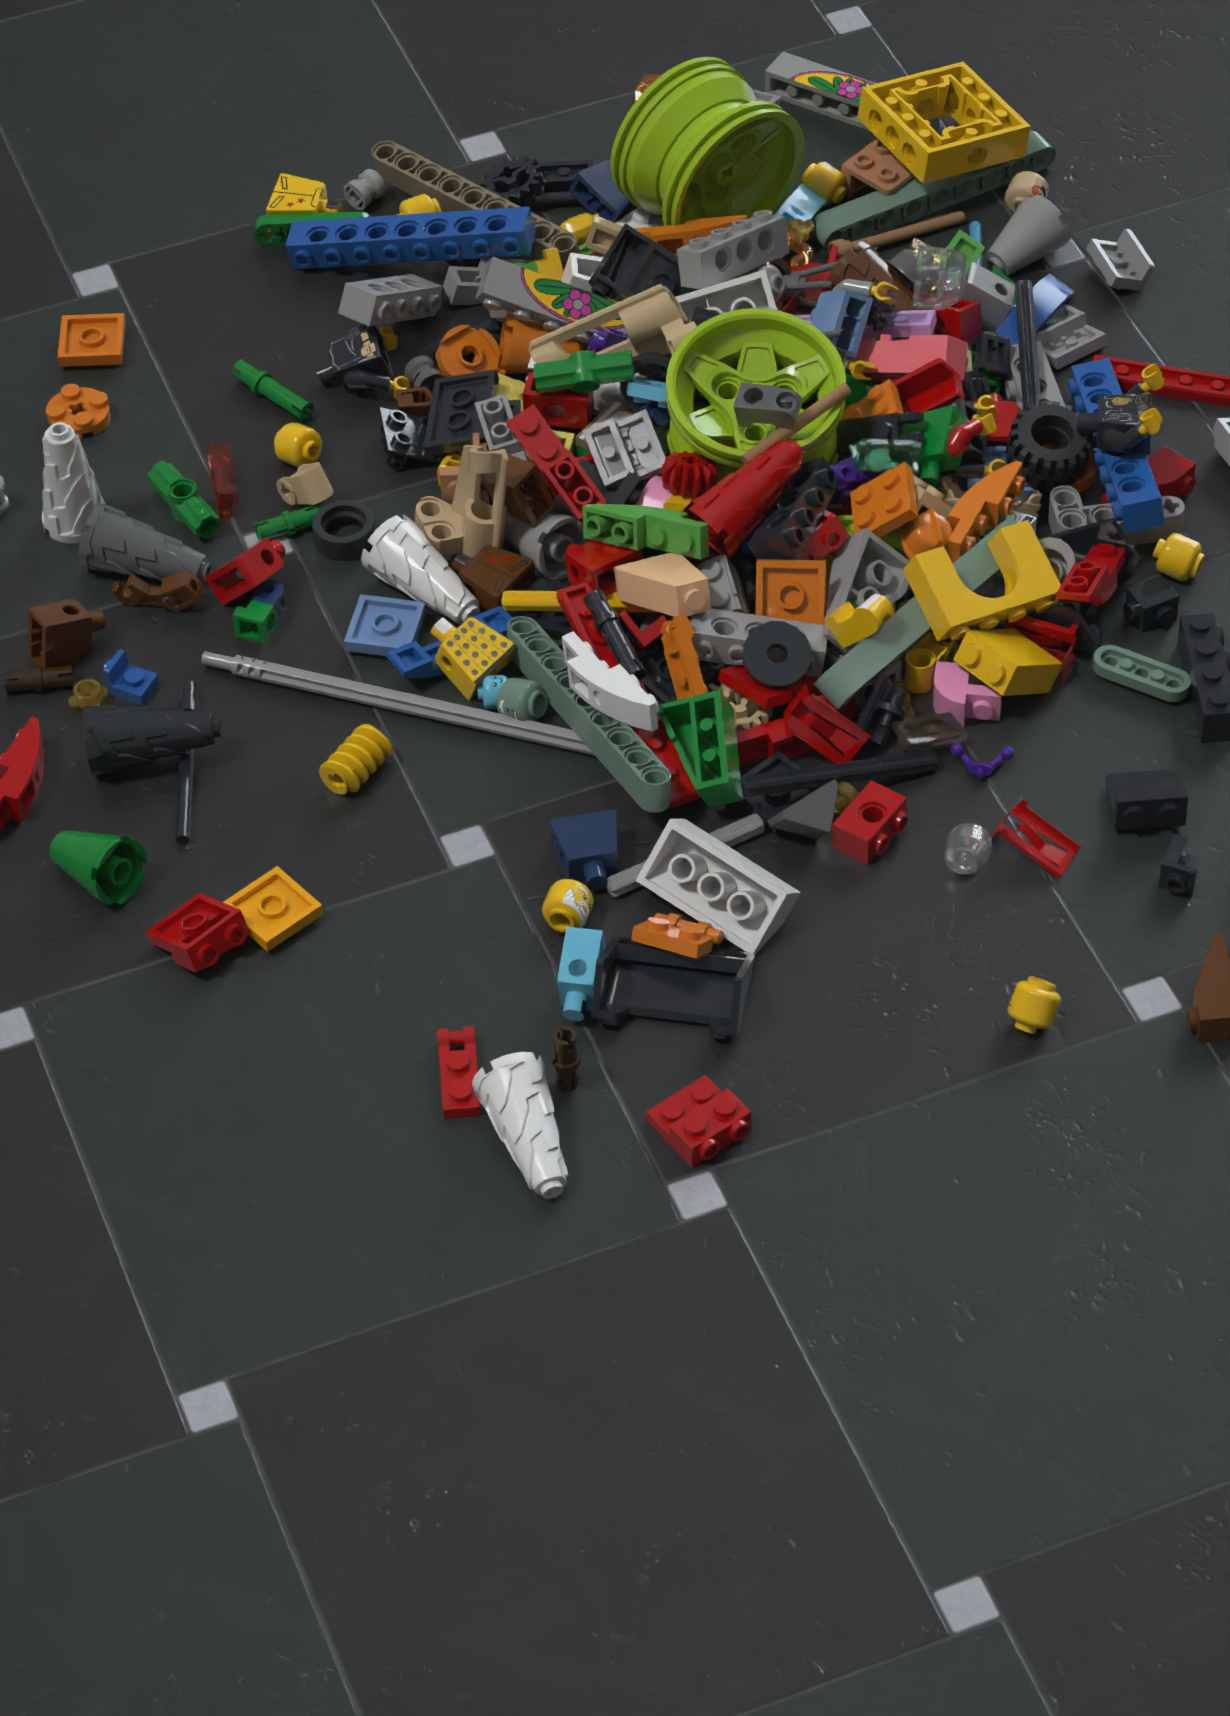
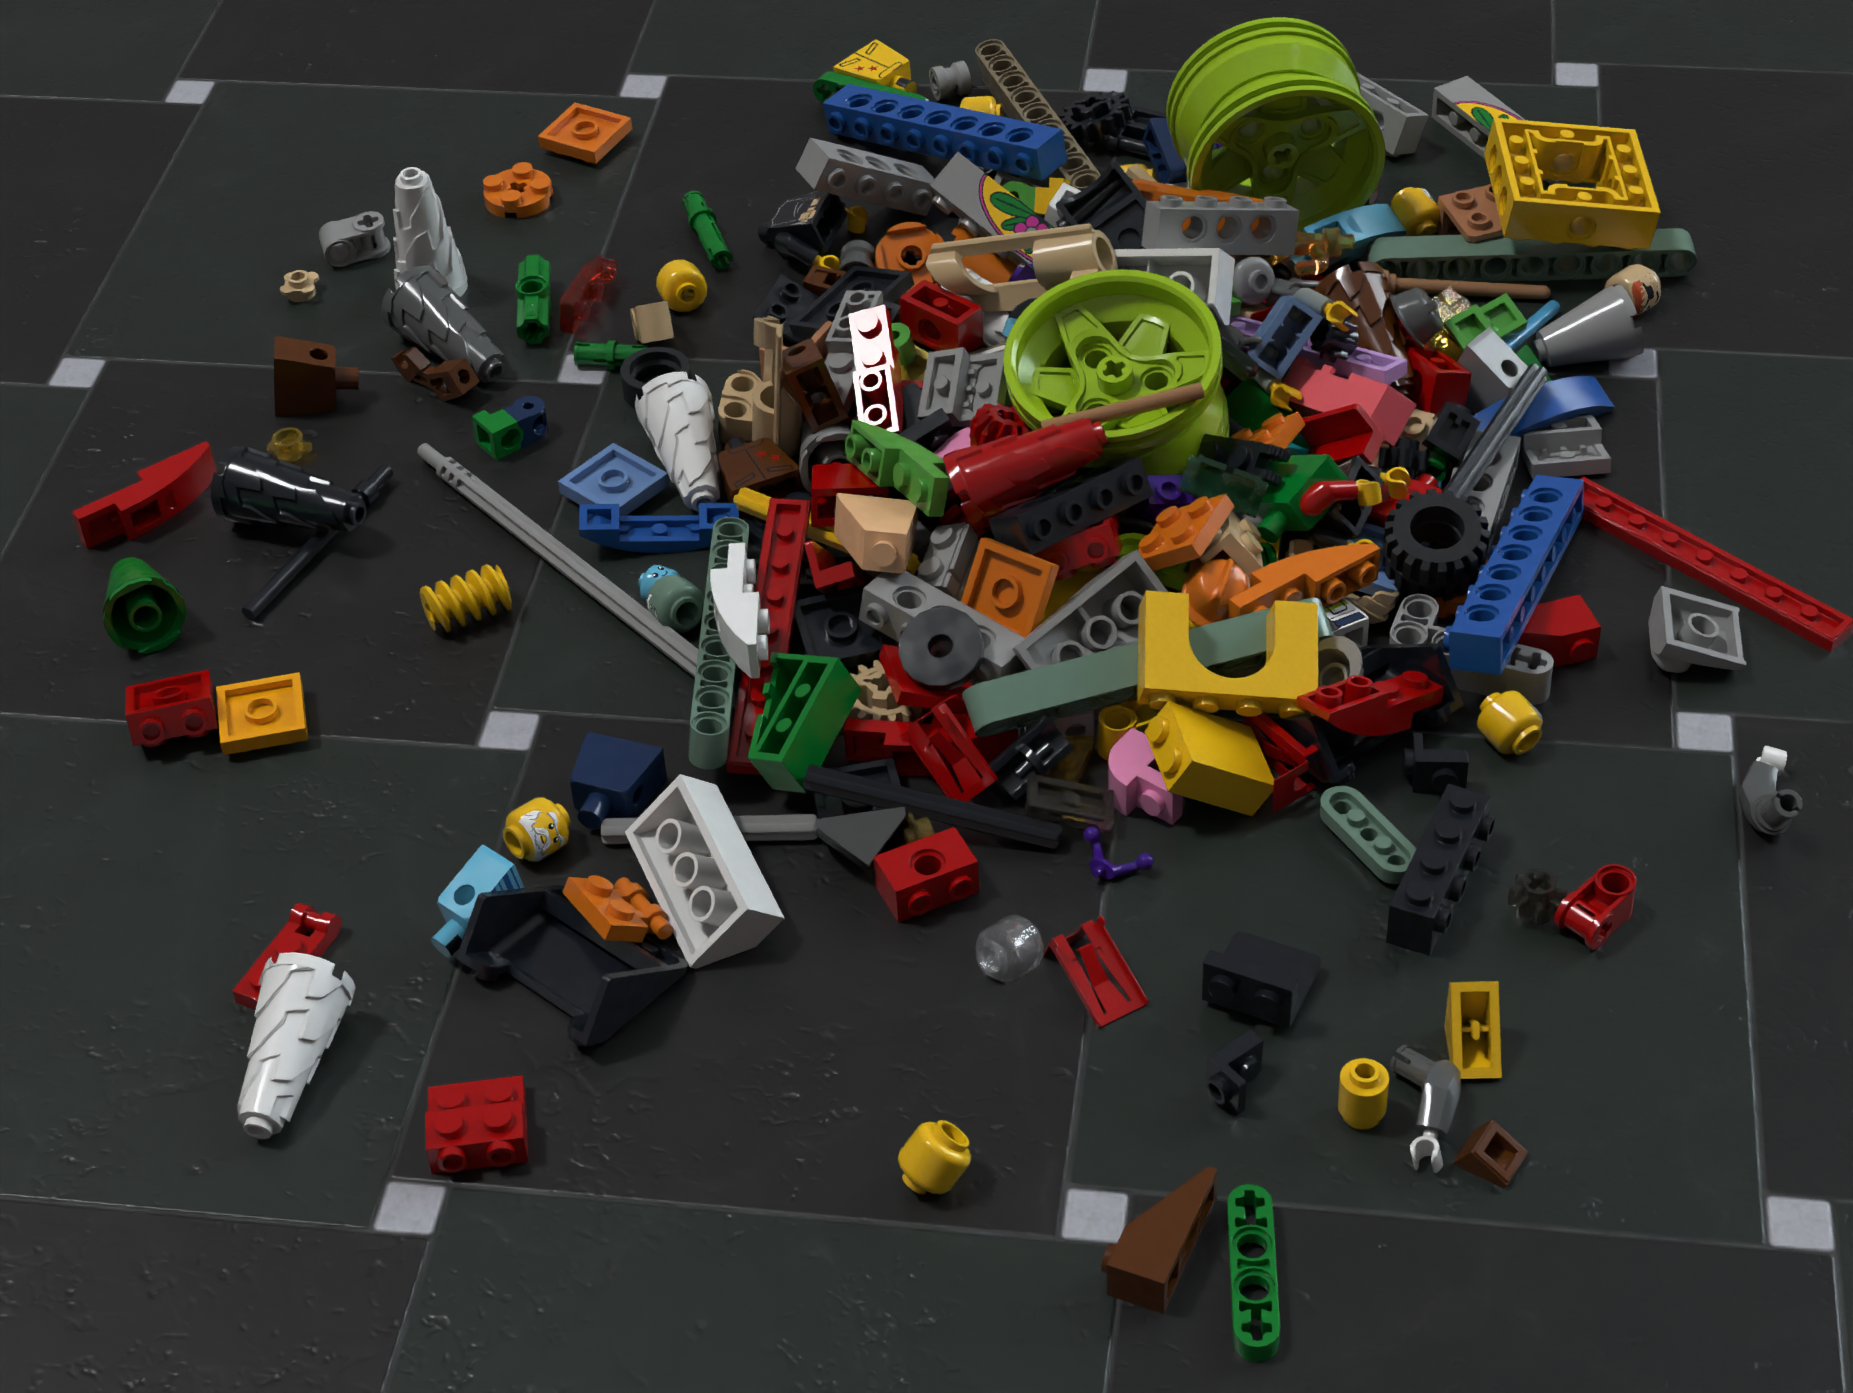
camera: 30 degrees right, 5 degrees down
dark brown pin [3,664,74,693] -> none
blue bracket [103,649,159,706] -> none
red torso [204,538,286,606] -> none
yellow torso [430,617,517,700] -> none
green piece [533,350,635,394] -> none
dark brown pin [551,1026,581,1091] -> none
black pin [583,589,647,681] -> none
orange hinge [660,615,709,700] -> none
dark grey leg [733,382,802,428] -> none
yellow leg [824,594,894,648] -> none
clear torso [912,245,967,310] -> none
torso [1077,364,1164,455] -> none
light grey bracket [1086,229,1155,291] -> none

